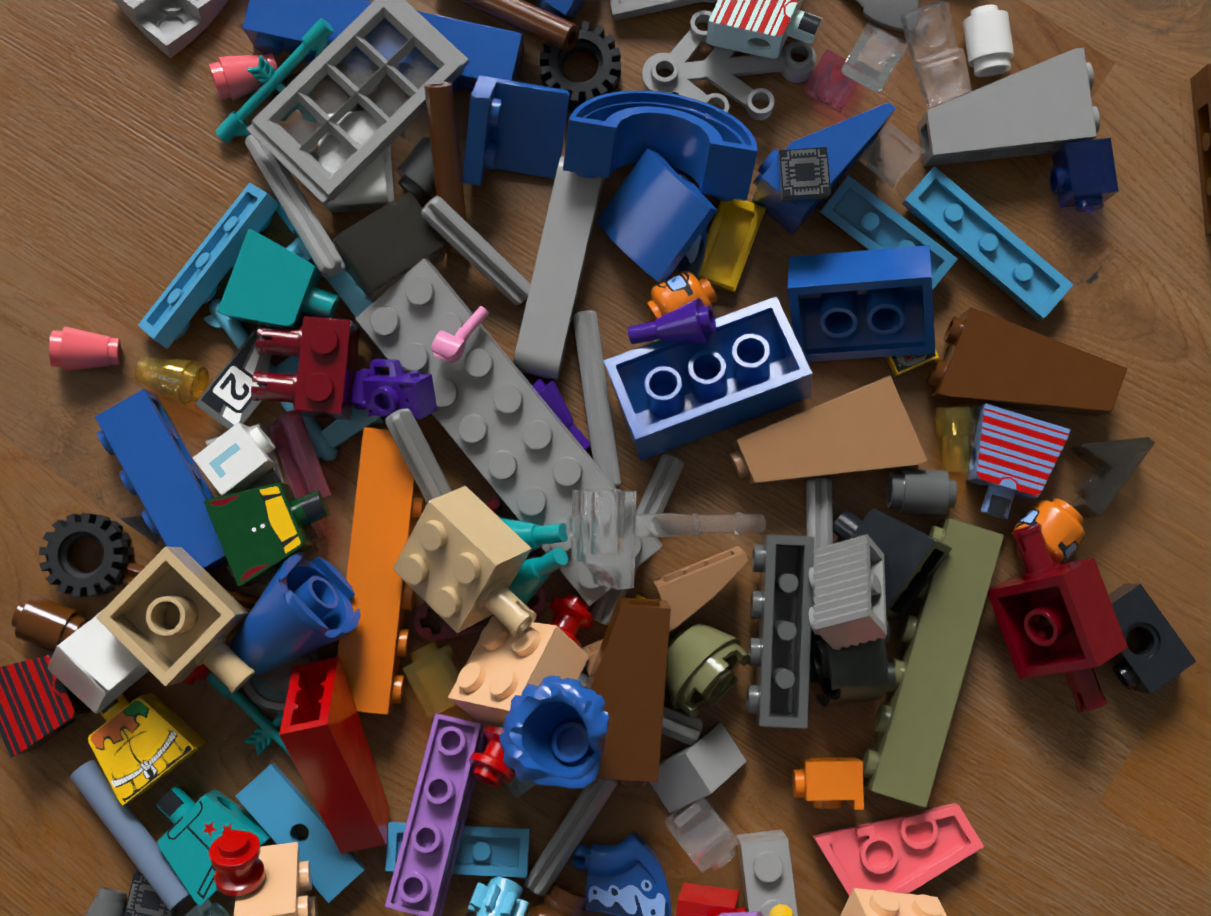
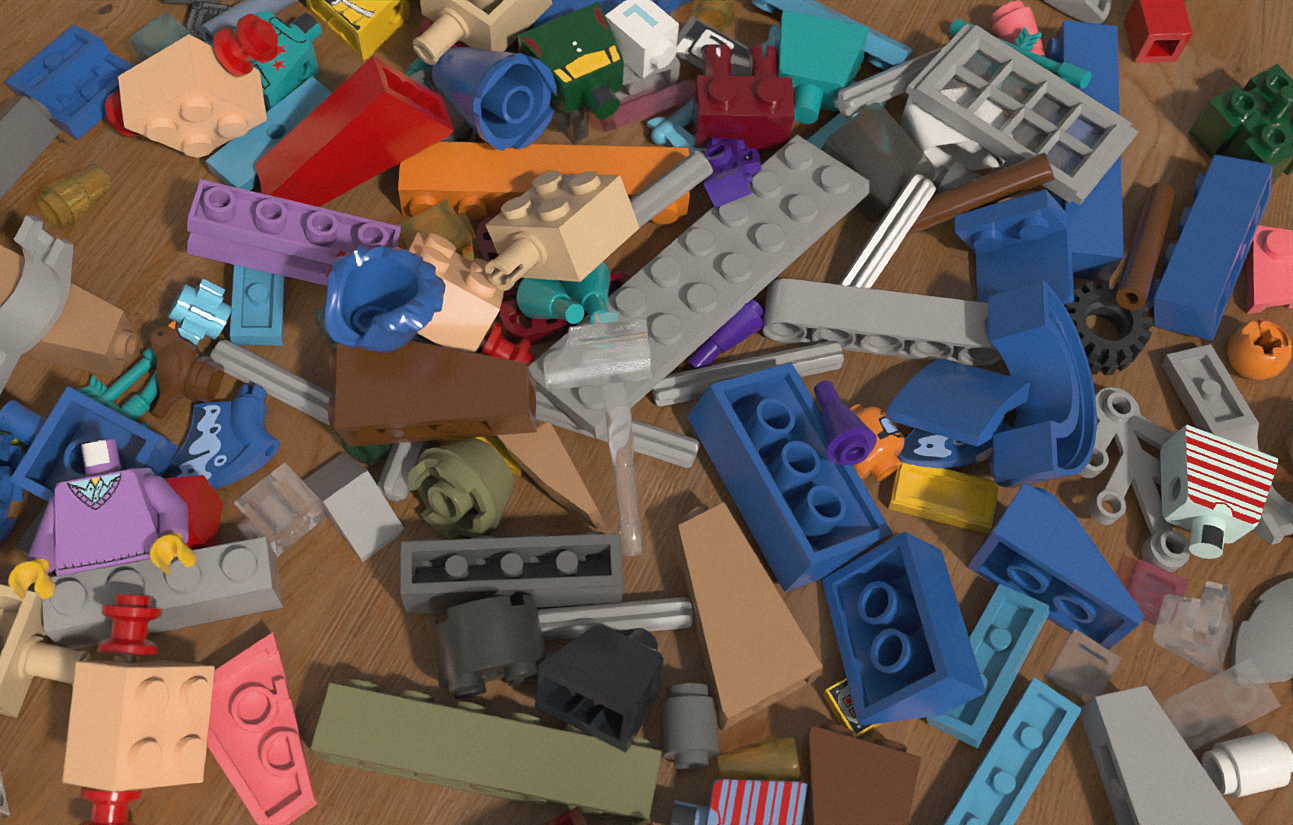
camera: 80 degrees right, 20 degrees down
bright pink hand [431,306,489,363] -> none
tile [777,147,831,202] -> none
orange brick [792,756,864,810] -> none
light grey brick [809,534,887,650] -> none

